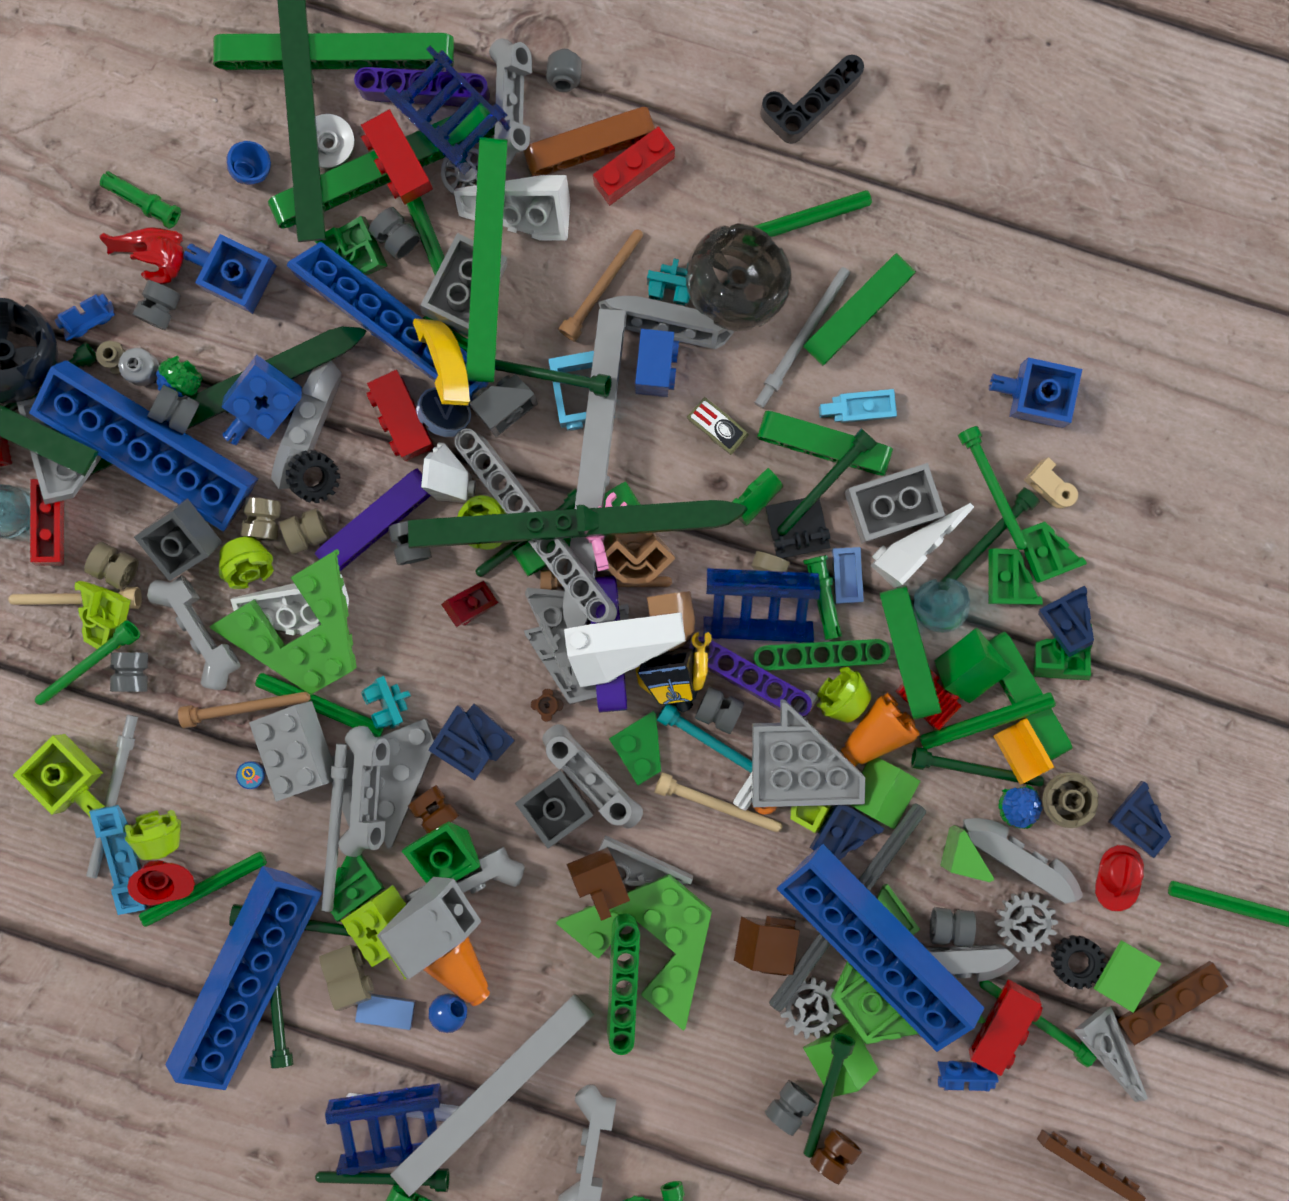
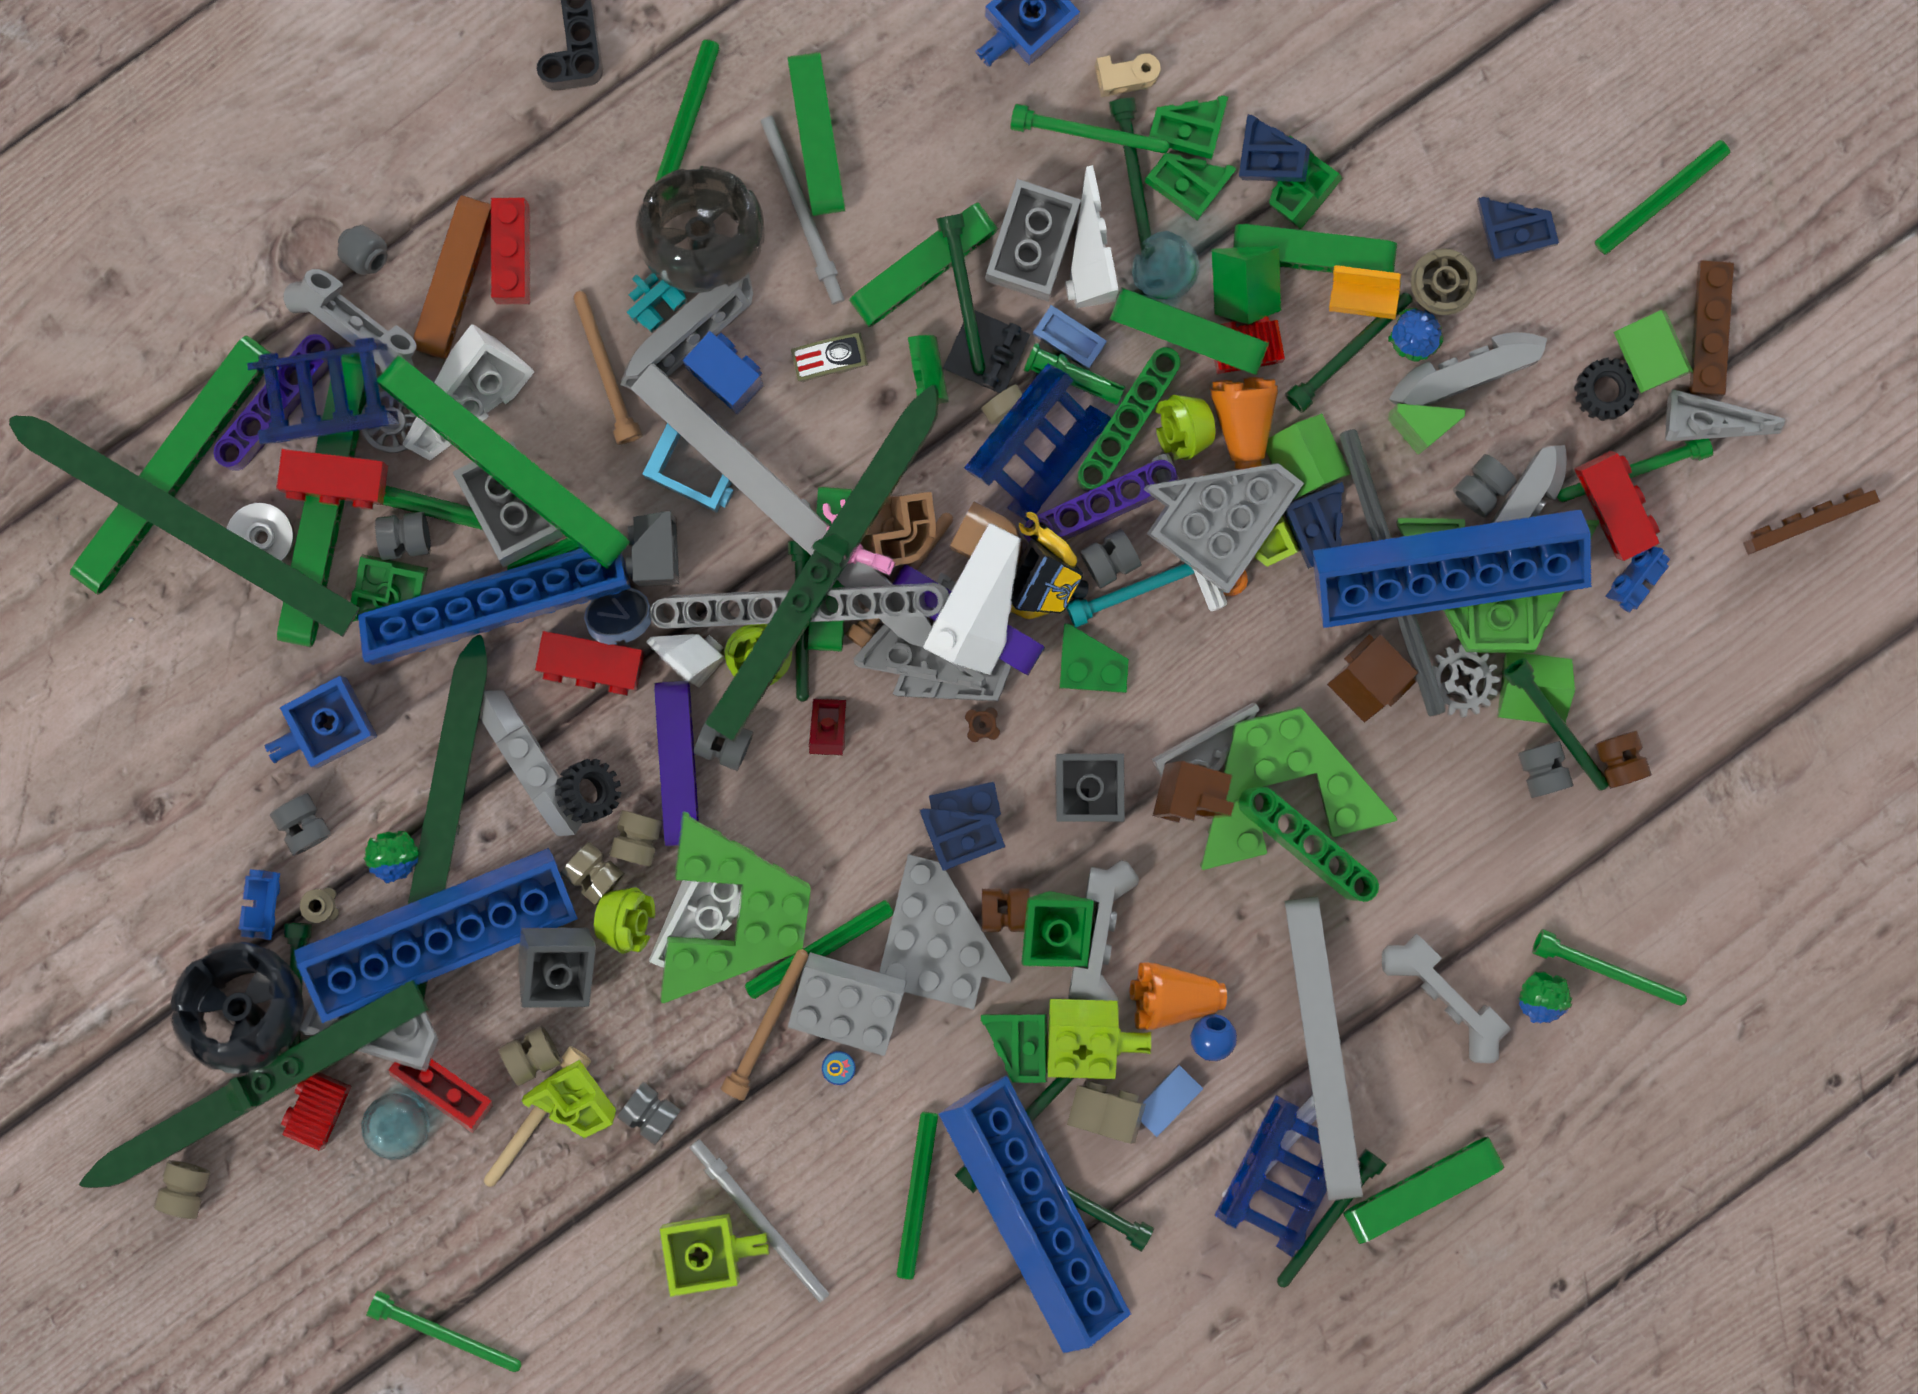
camera: 60 degrees left, 0 degrees up
green piece [35,620,140,705] -> none
dark azure slope [89,805,147,915] -> none
red hair [99,227,184,284] -> none
green pin [100,171,181,229] -> none
light grey head [118,348,159,386] -> none
lime cone [125,810,181,860] -> none
red piece [127,860,195,905] -> none
dark grey wheel [147,384,200,434] -> none
light grey plate [147,575,241,691] -> none
blue brick [222,355,302,445] -> none
blue piece [226,141,271,185] -> none
light grey bar [322,743,348,912] -> none
light grey plate [338,726,390,857] -> none
teal hips [361,676,411,729] -> none
light grey slope [377,877,482,979] -> none
yellow slope [413,318,470,406] -> none
dark green piece [495,359,612,398] -> none
light grey plate [542,724,643,829] -> none
tan piece [654,772,782,832] -> none
medium azure hinge [818,389,897,423] -> none
green axle [920,692,1056,749] -> none
light grey gear [995,891,1058,954] -> none
red piece [1095,845,1144,911] -> none

